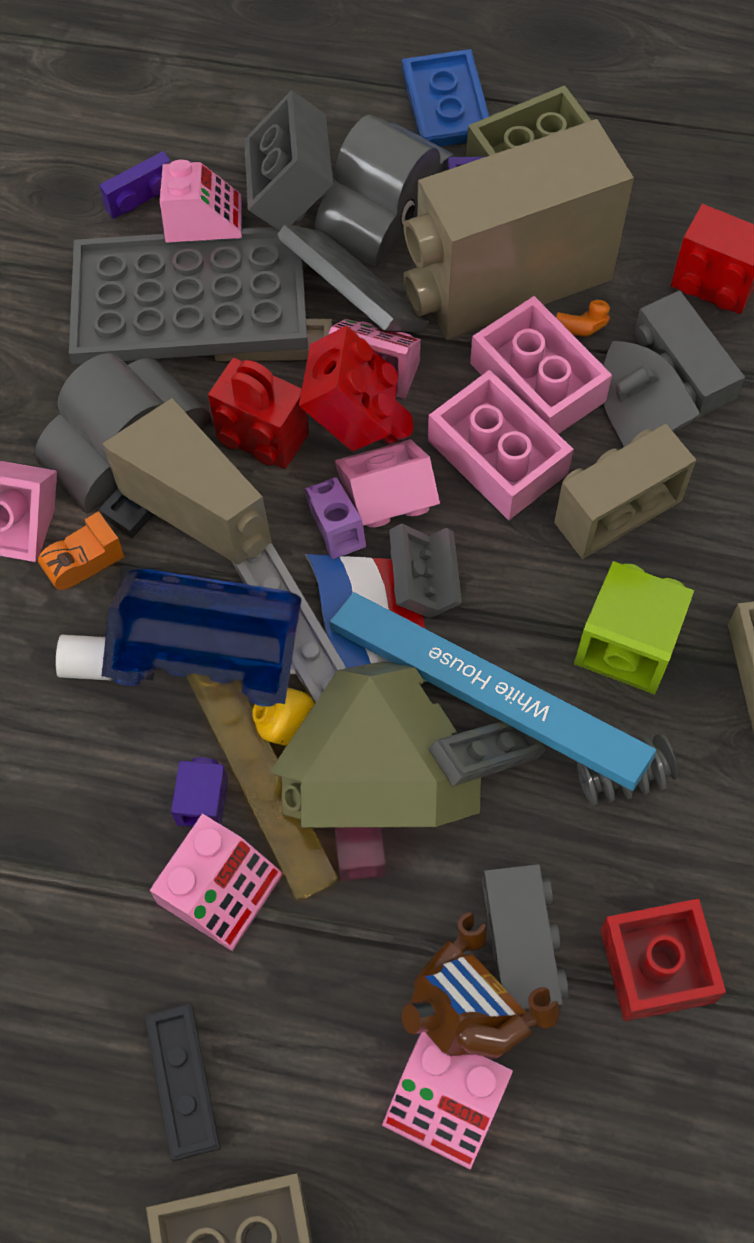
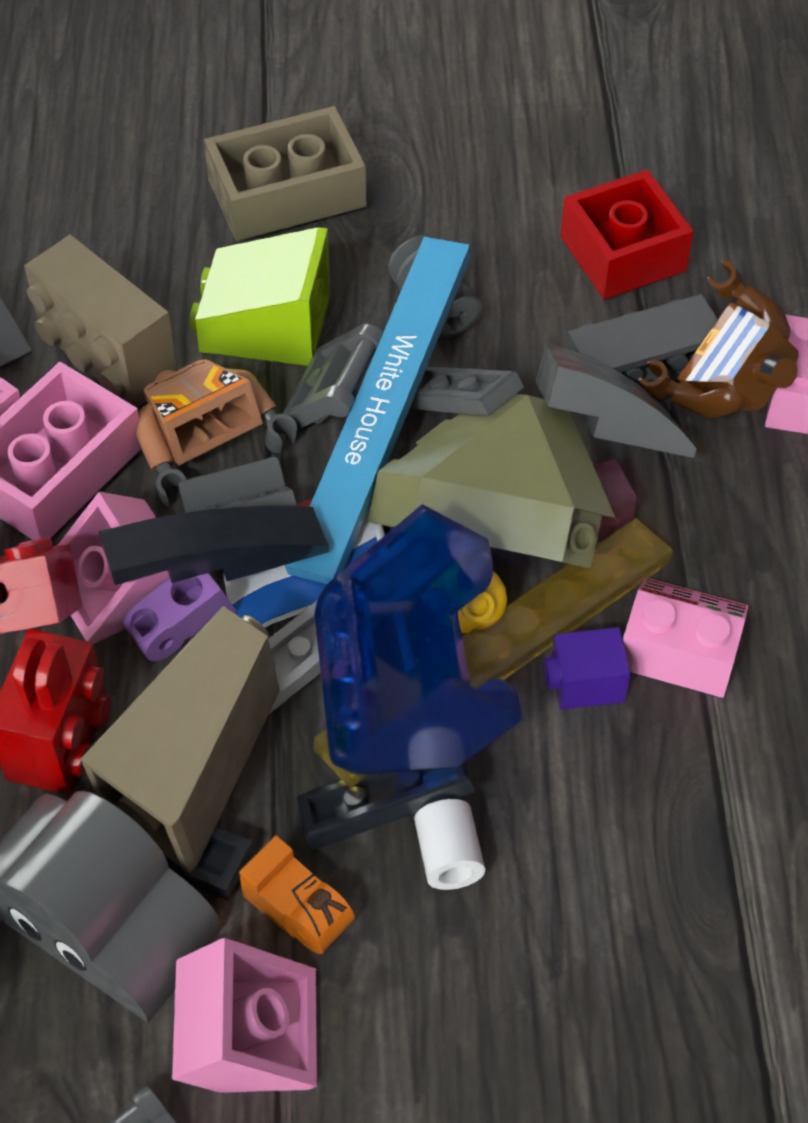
camera: 105 degrees left, 10 degrees down
none -> black slope [98,506,329,585]
none -> nougat torso [136,359,297,507]
none -> dark grey plate [283,324,383,430]
none -> dark grey slope [535,343,697,458]

